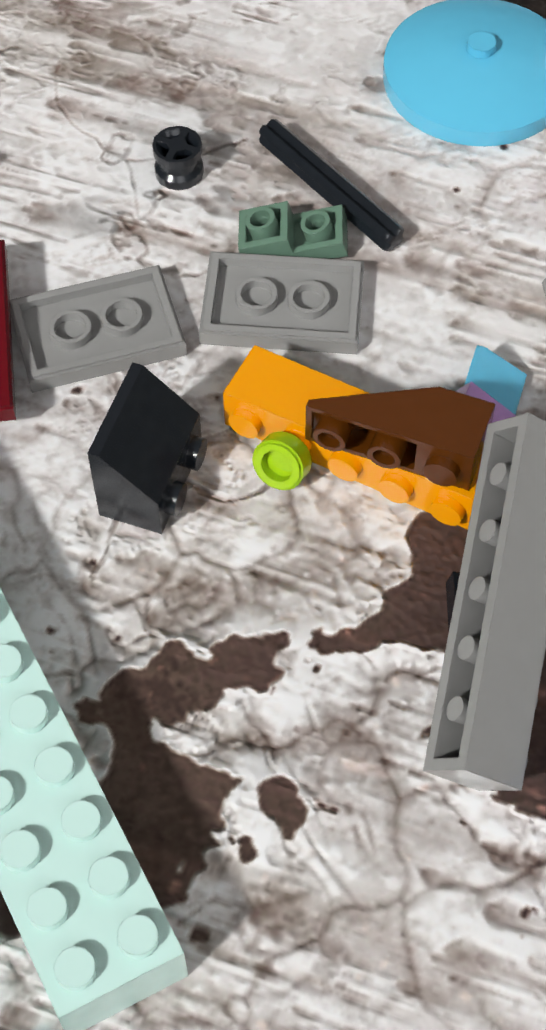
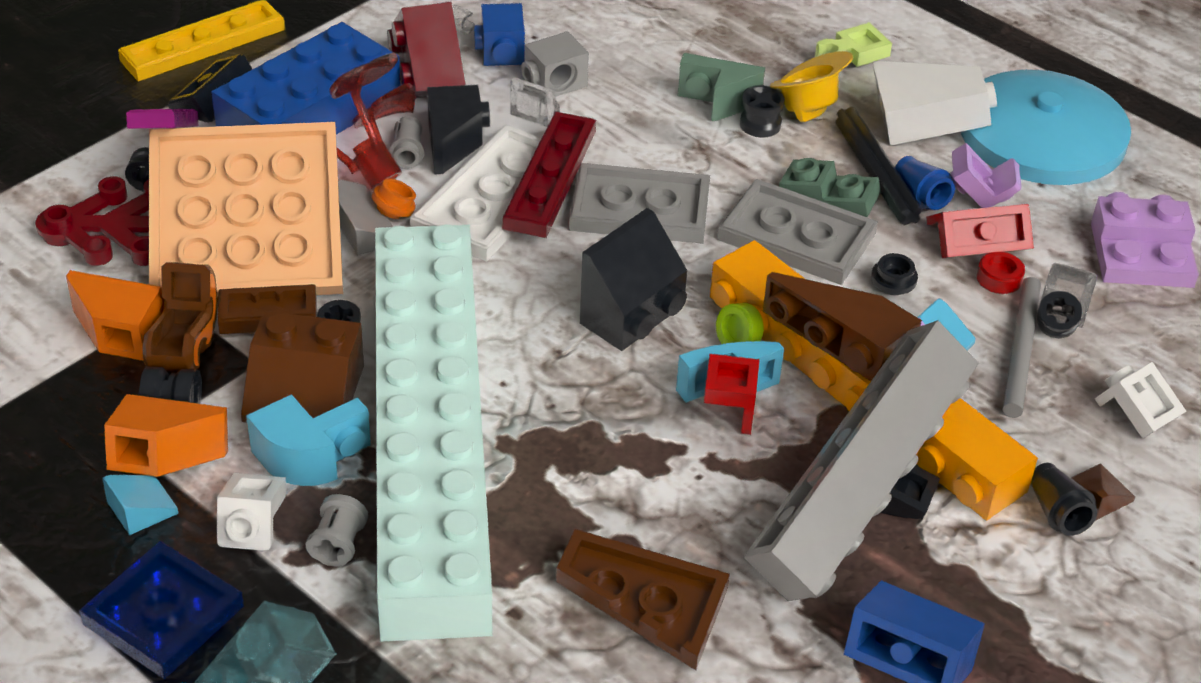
camera: 20 degrees right, 15 degrees down
none -> reddish brown wing [556,529,730,670]
none -> medium azure slope [676,341,784,403]
none -> sand green slope [678,53,766,121]
none -> red panel [704,354,760,435]
none -> yellow piece [770,51,853,122]
none -> yellowish green plate [815,22,892,67]
none -> black plate [871,253,918,295]
none -> white slope [873,61,997,146]
none -> blue cone [895,156,955,210]
none -> panel [926,204,1034,258]
none -> lavender bracket [951,143,1021,208]
none -> red tile [977,251,1025,294]

